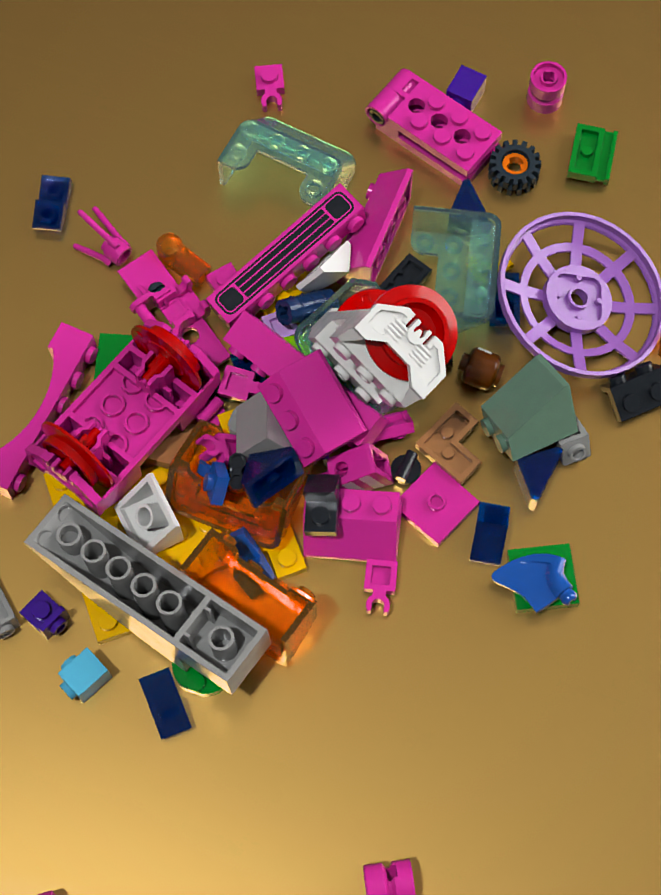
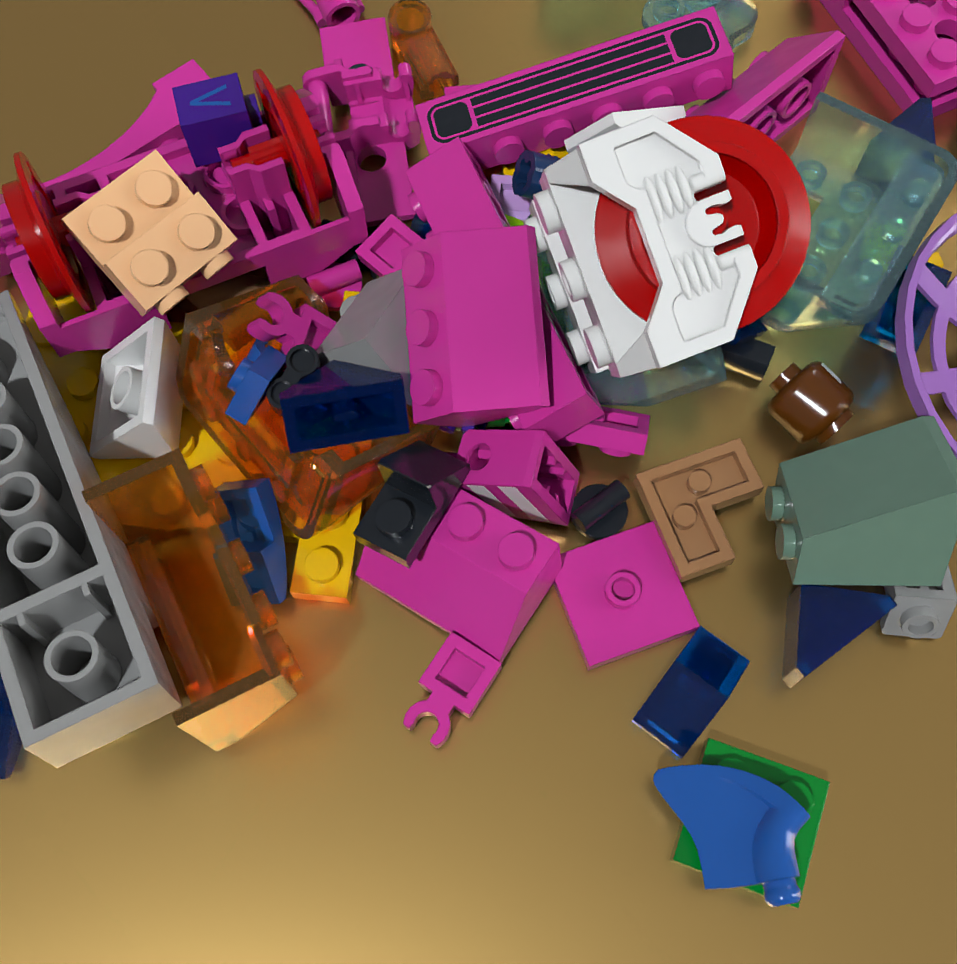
camera: 30 degrees right, 0 degrees up
none -> light nougat plate [61,149,237,317]
none -> dark purple brick [172,73,263,167]

